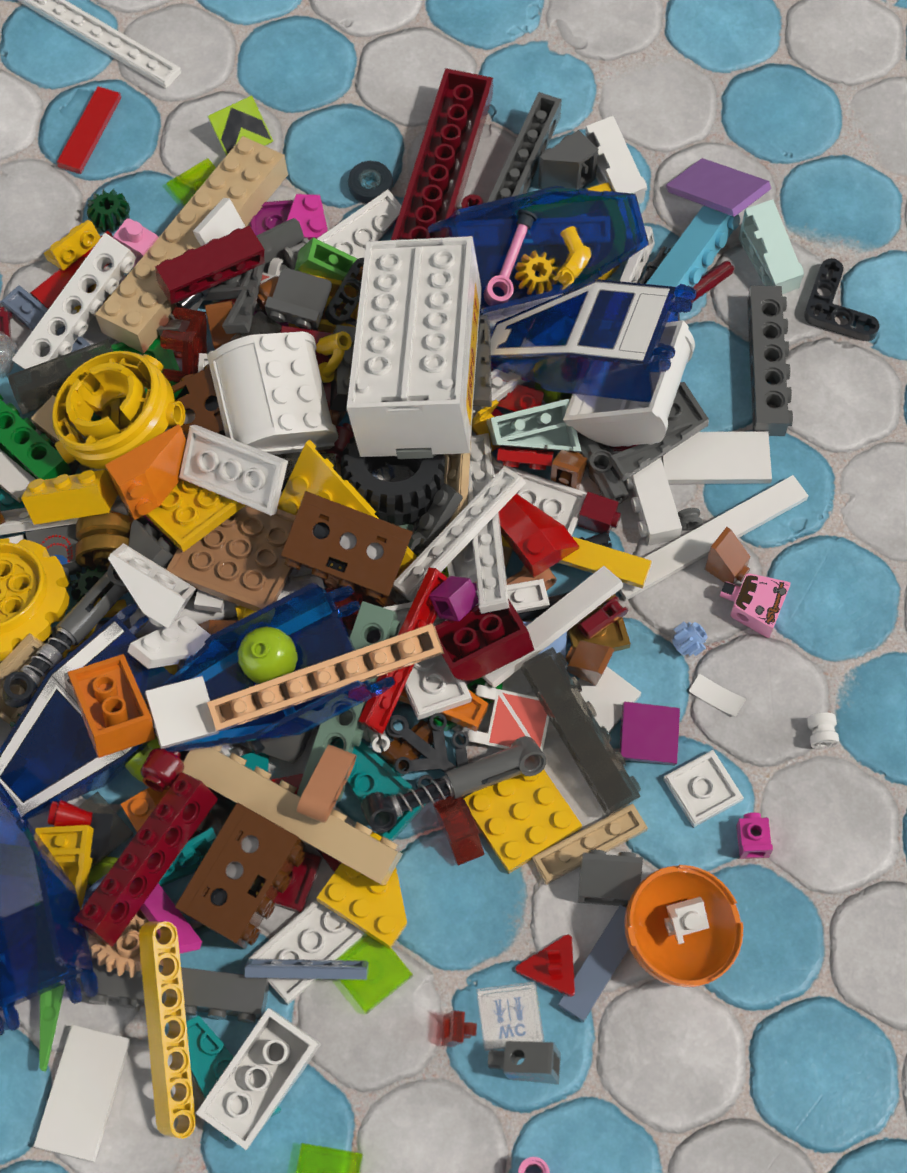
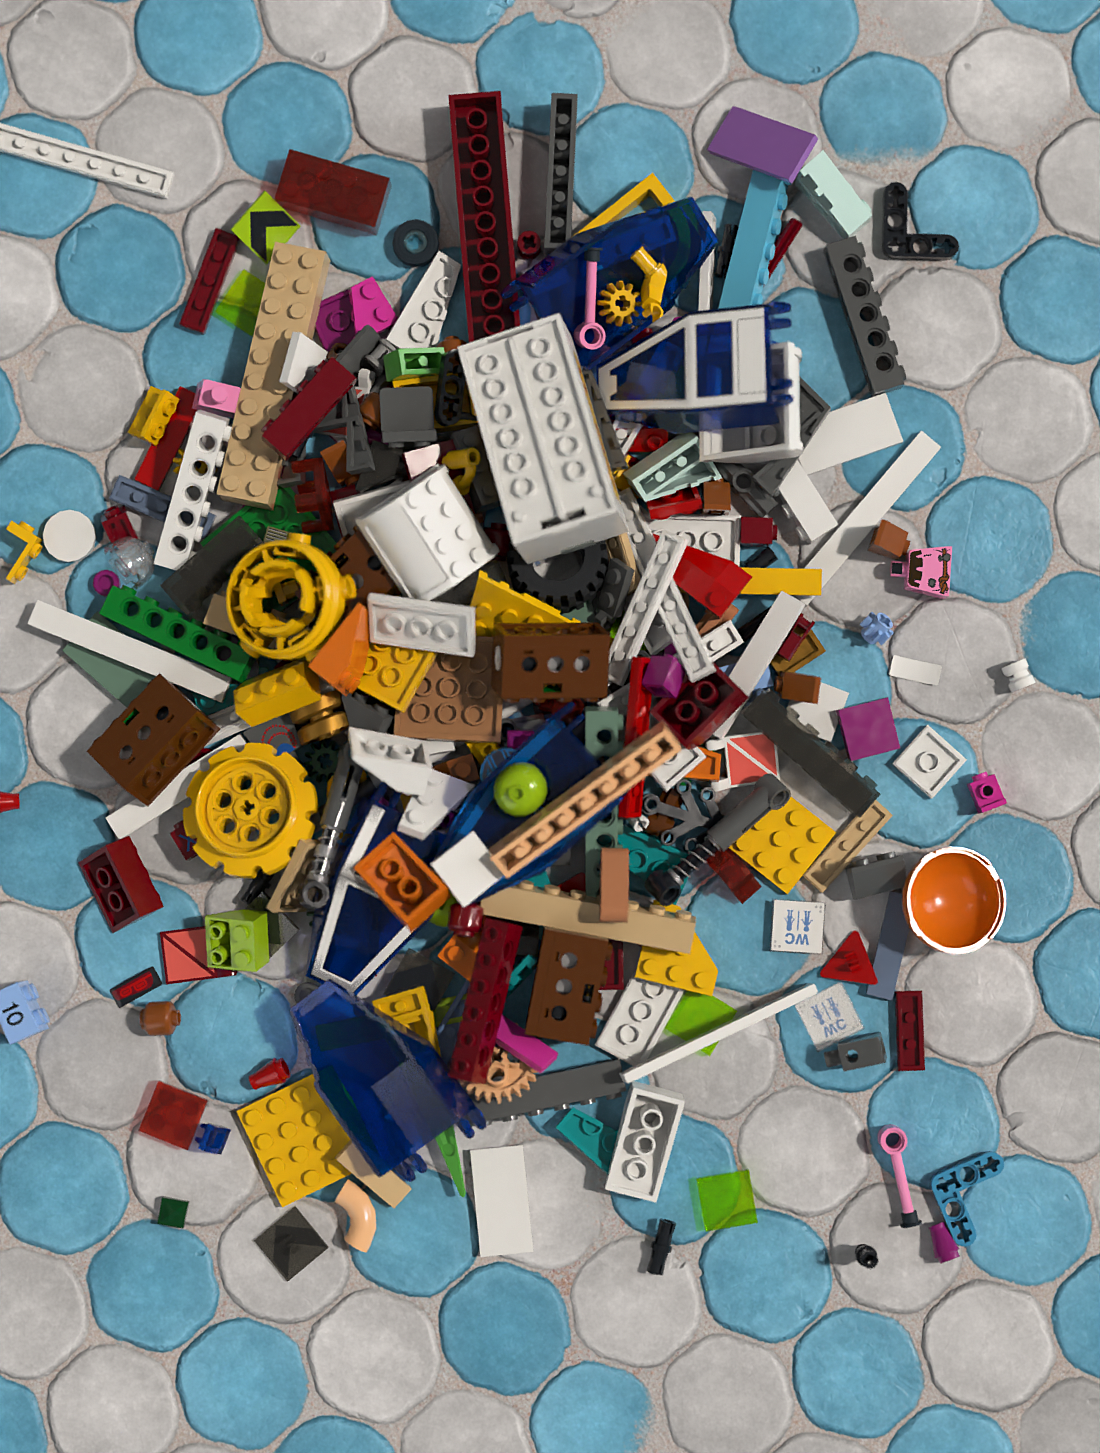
camera: 20 degrees left, 20 degrees up
red cone [47,800,93,827] -> none
red tile [57,86,121,174] -> none
dark green gear [87,189,130,233] -> none
yellow beam [139,921,196,1139] -> none
sand blue tile [245,959,369,980] -> none
clear red tile [442,1010,477,1047] -> none
dark grey slope [538,130,599,192] -> none
white wedge [585,116,647,212] -> none
white bracket [664,897,709,945] -> none
dark grey bush [678,508,703,531] -> none
none -> dark red tile [179,228,240,335]
none -> clear red brick [274,149,392,235]
none -> white tile [619,983,818,1083]
none -> white tile [769,898,826,955]
none -> dark red tile [895,990,925,1071]

